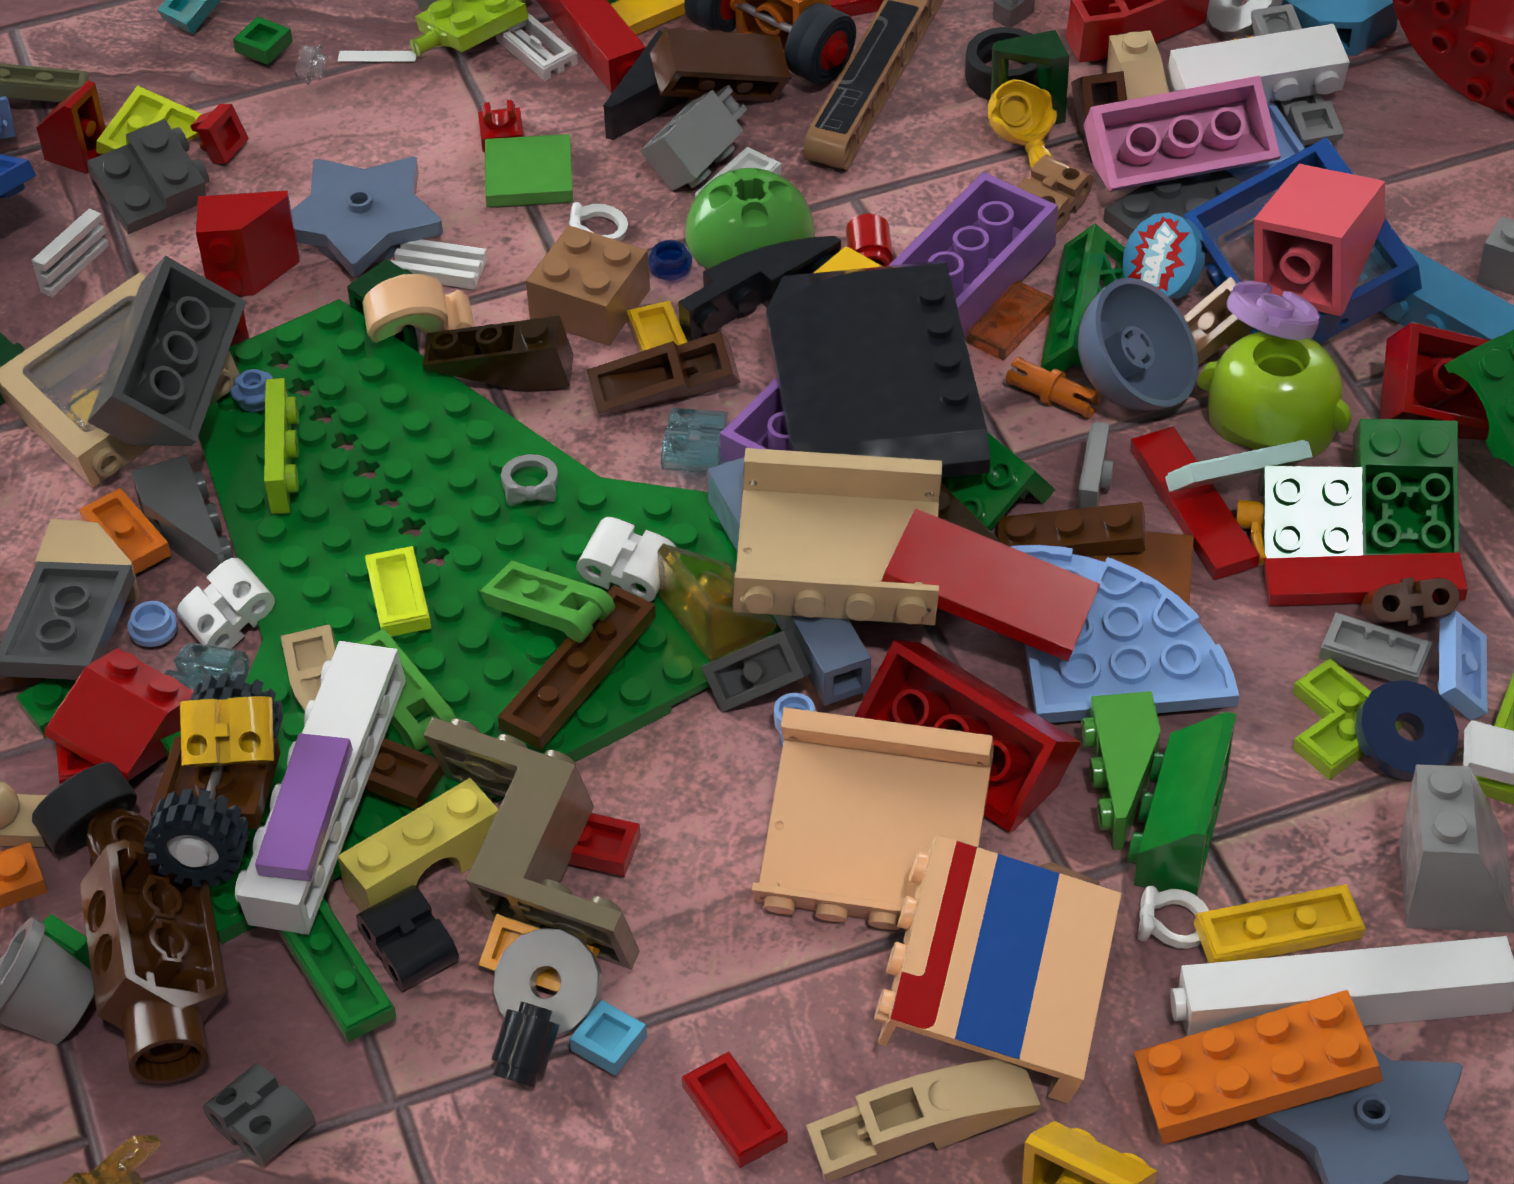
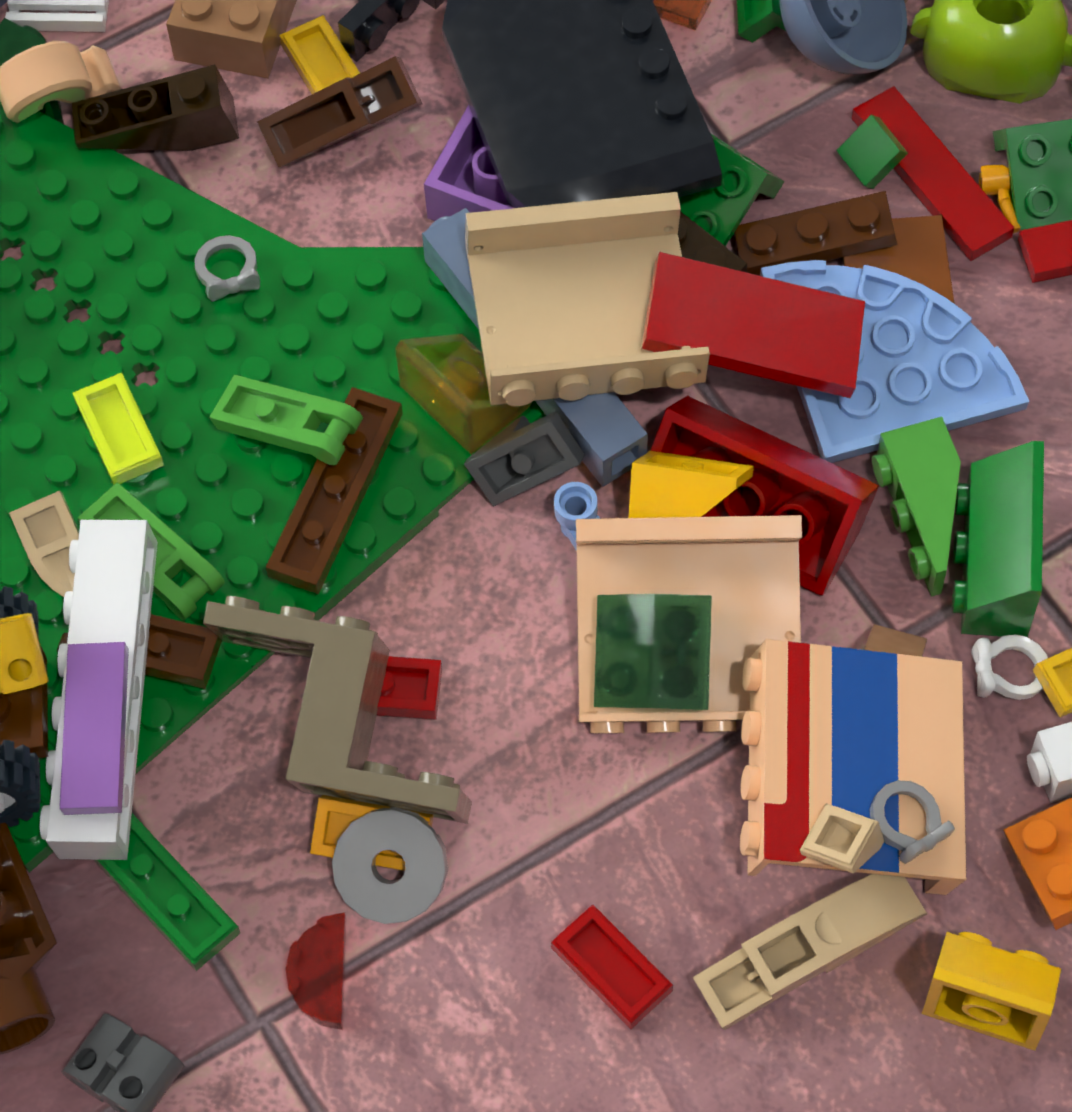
camera: 10 degrees left, 15 degrees up
light yellow arch [338,778,499,912] -> none
black piece [356,884,459,991] -> none
black brick [491,1001,560,1088] -> none
medium azure plate [569,1000,647,1076] -> none
white piece [576,517,678,602] -> none
clear light blue piece [661,408,729,473] -> none
orange pin [1006,357,1101,419] -> none
light grey plate [1077,422,1114,509] -> none
light aqua tile [1165,440,1313,493] -> none
none -> clear red tile [285,912,347,1030]
none -> clear green slope [594,594,712,711]
none -> yellow slope [628,451,753,518]
none -> tan slope [800,803,884,873]
none -> green tile [836,115,908,189]
none -> light grey piece [869,780,955,864]

